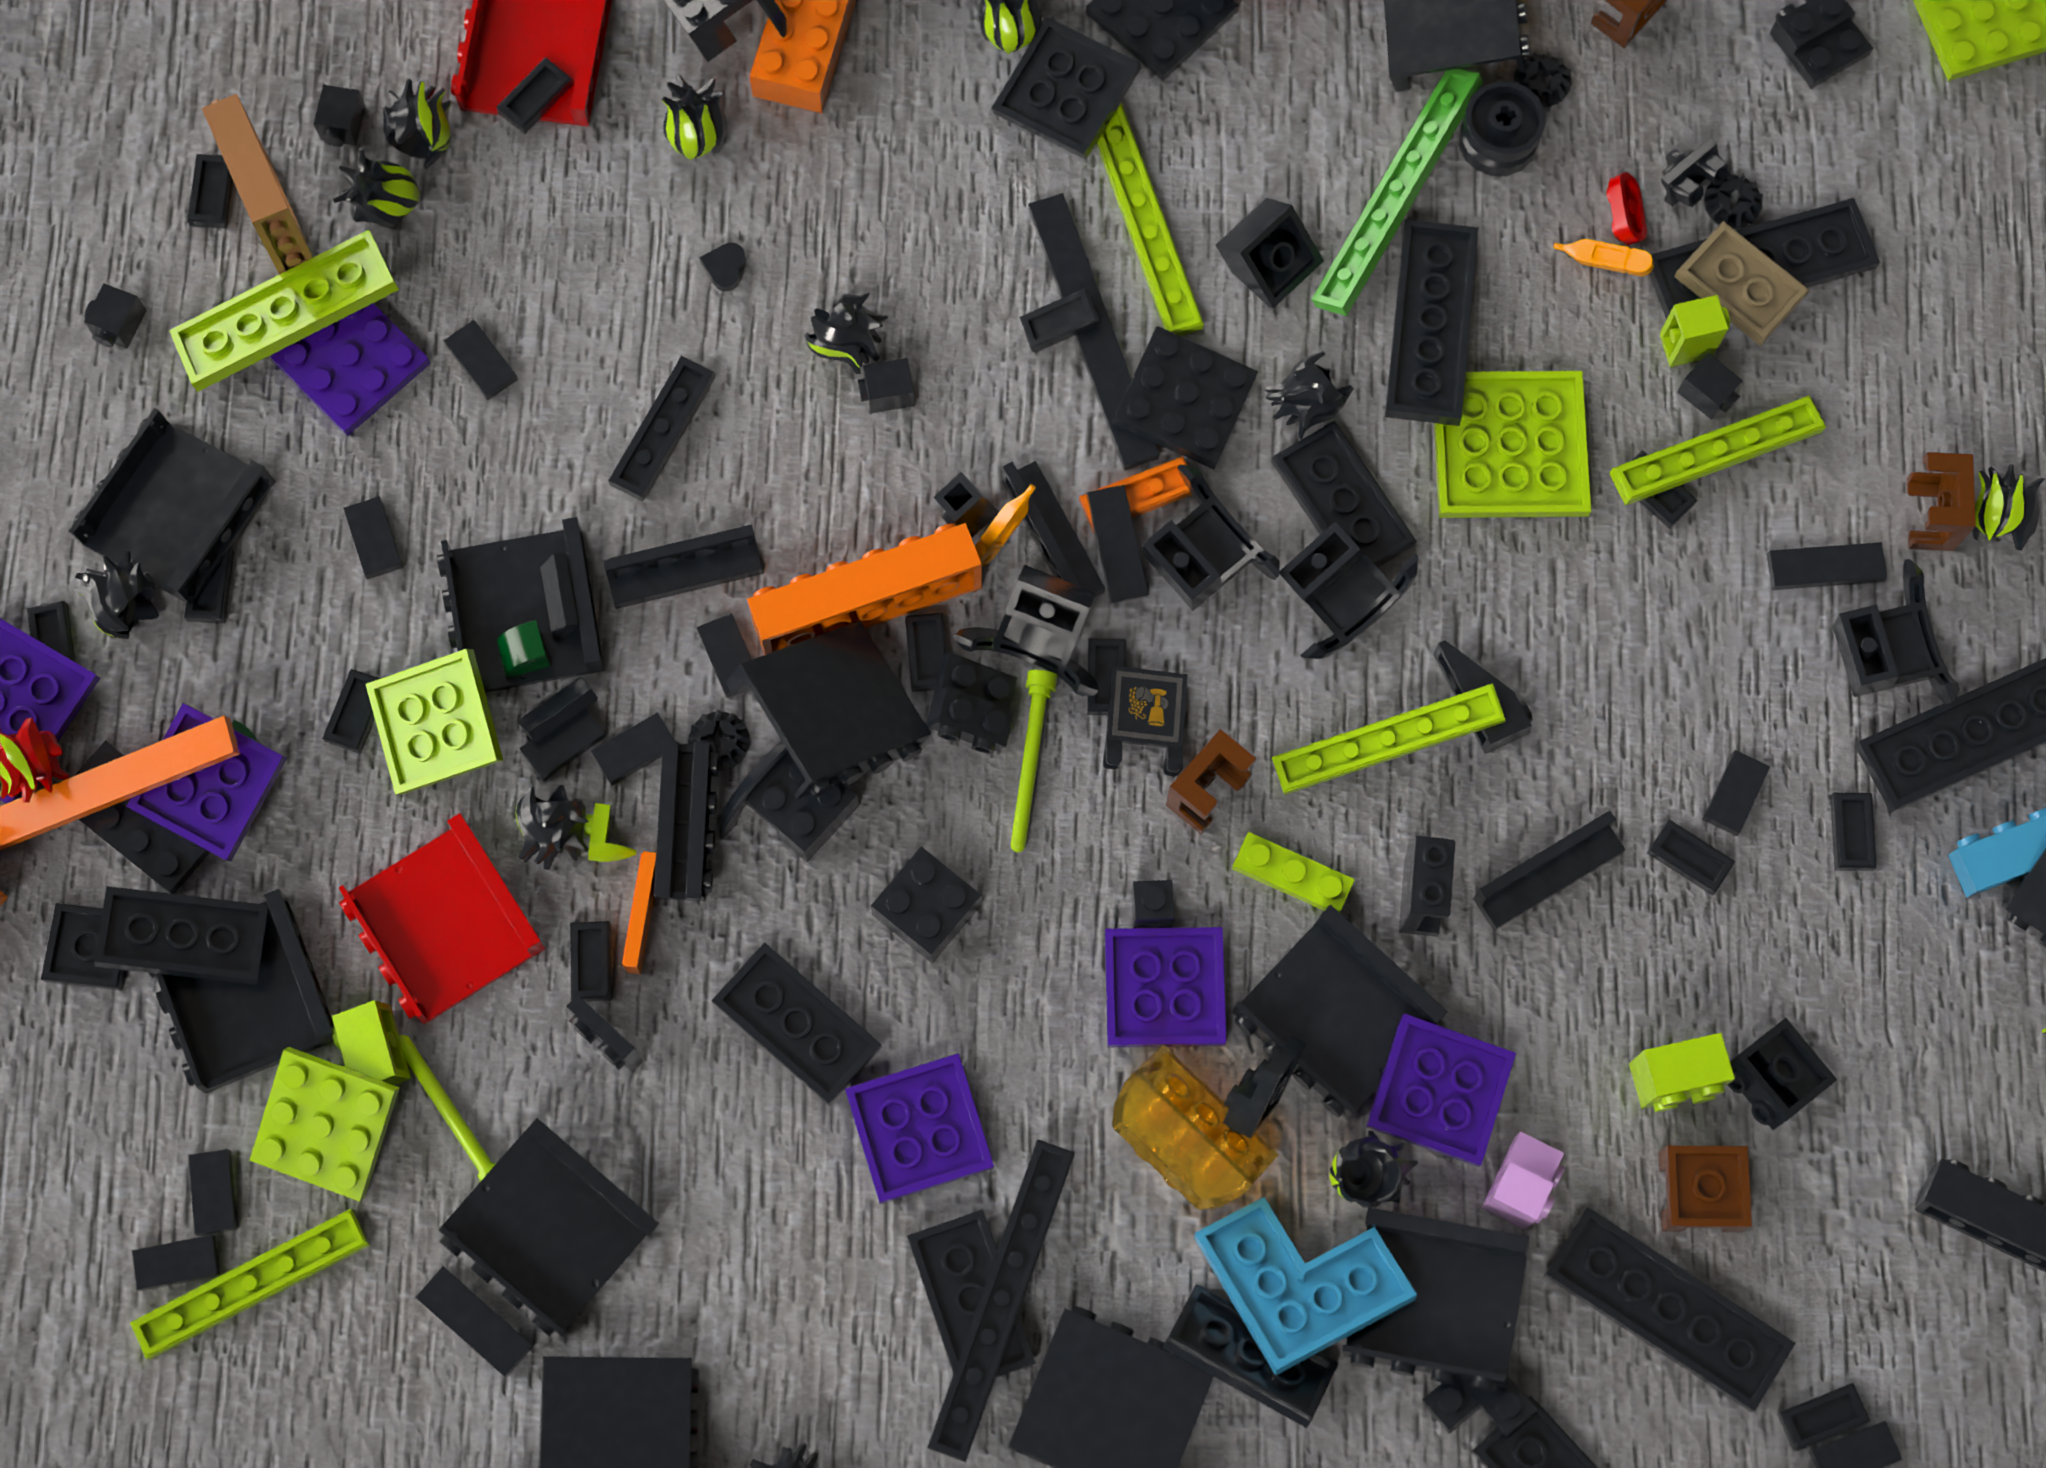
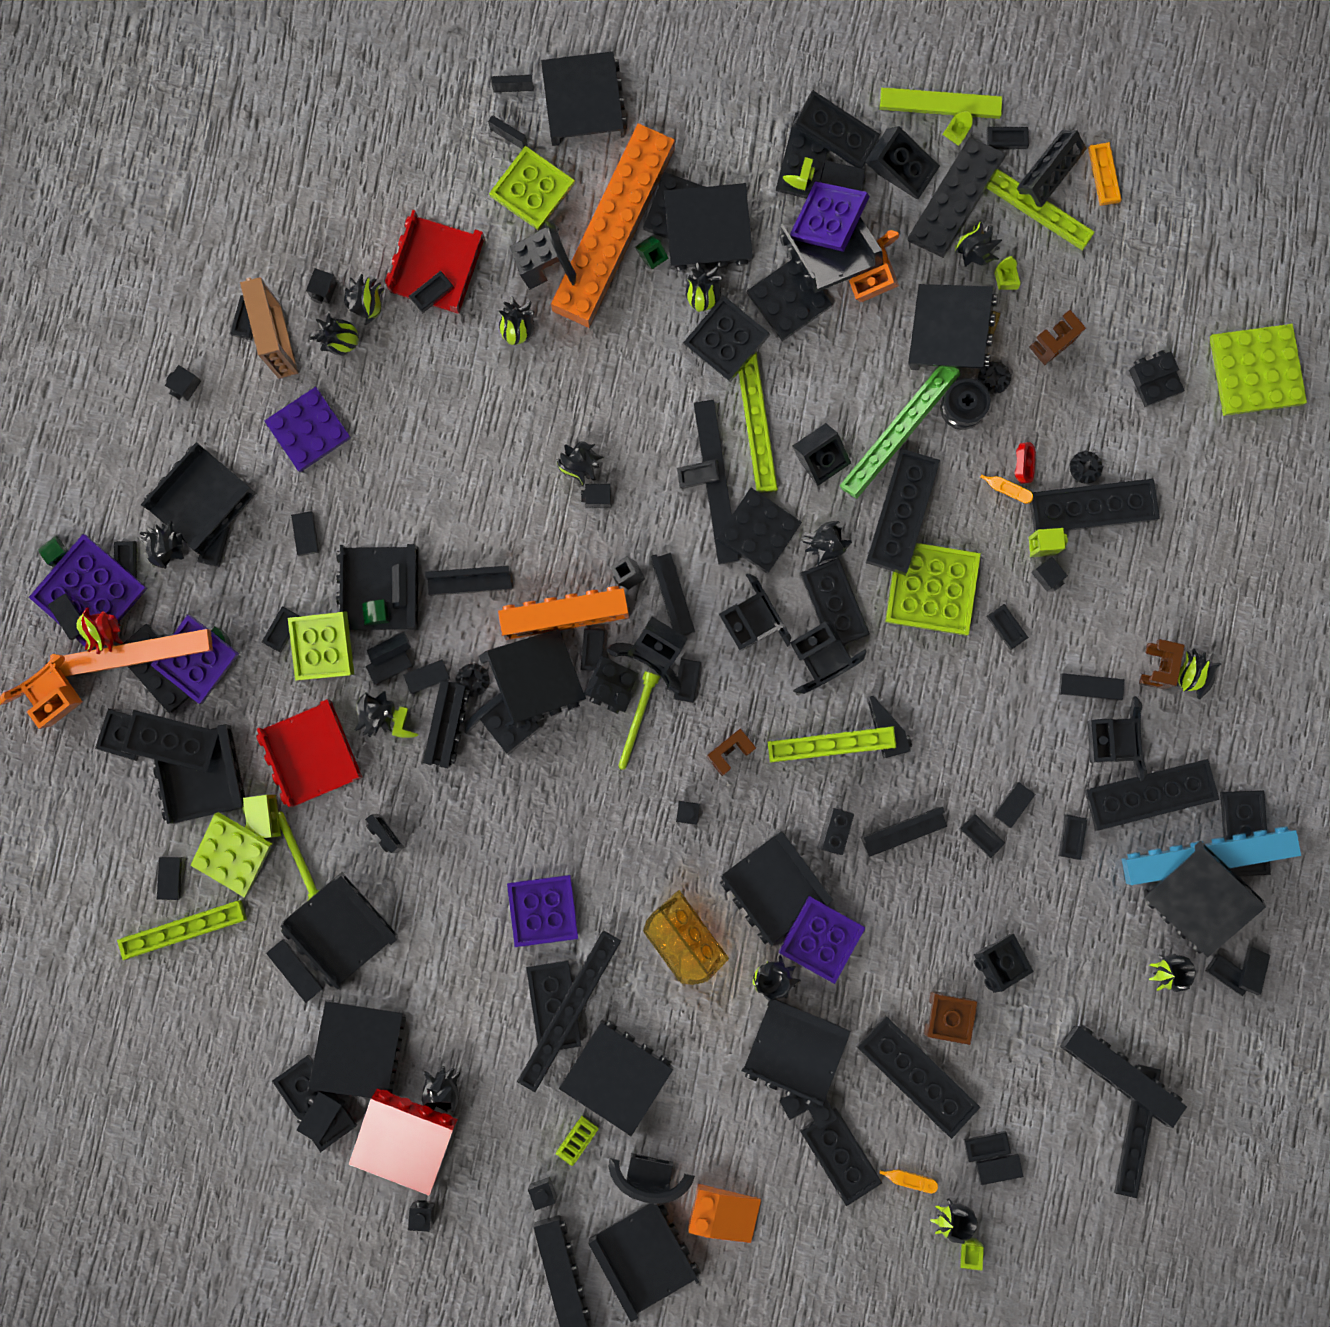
camera: 10 degrees right, 10 degrees up
black tile [132,1235,220,1291] -> none
lime plate [169,229,399,392] -> none
black tile [443,320,518,401] -> none
black tile [570,921,612,1002] -> none
black plate [608,356,715,502] -> none
orange tile [622,851,656,975] -> none
black tile [696,613,752,698] -> none
black tile [699,243,746,292] -> none
black plate [711,942,882,1106] -> none
black brick [871,846,982,964] -> none
light orange piece [975,484,1036,566] -> none
orange tile [1079,456,1192,533] -> none
black tile [1086,485,1149,604] -> none
black flag [1103,666,1188,777] -> none
dark purple plate [1105,927,1226,1048] -> none
black tile [1162,1284,1339,1429] -> none
dark azure plate [1194,1197,1417,1375] -> none
black plate [1223,1036,1307,1139] -> none
lime plate [1232,832,1355,913] -> none
lavender brick [1481,1131,1565,1230] -> none
lime tile [1609,395,1826,506] -> none
lime brick [1629,1033,1735,1113] -> none
black hips [1661,138,1729,207] -> none
dark tan tile [1674,221,1810,346] -> none

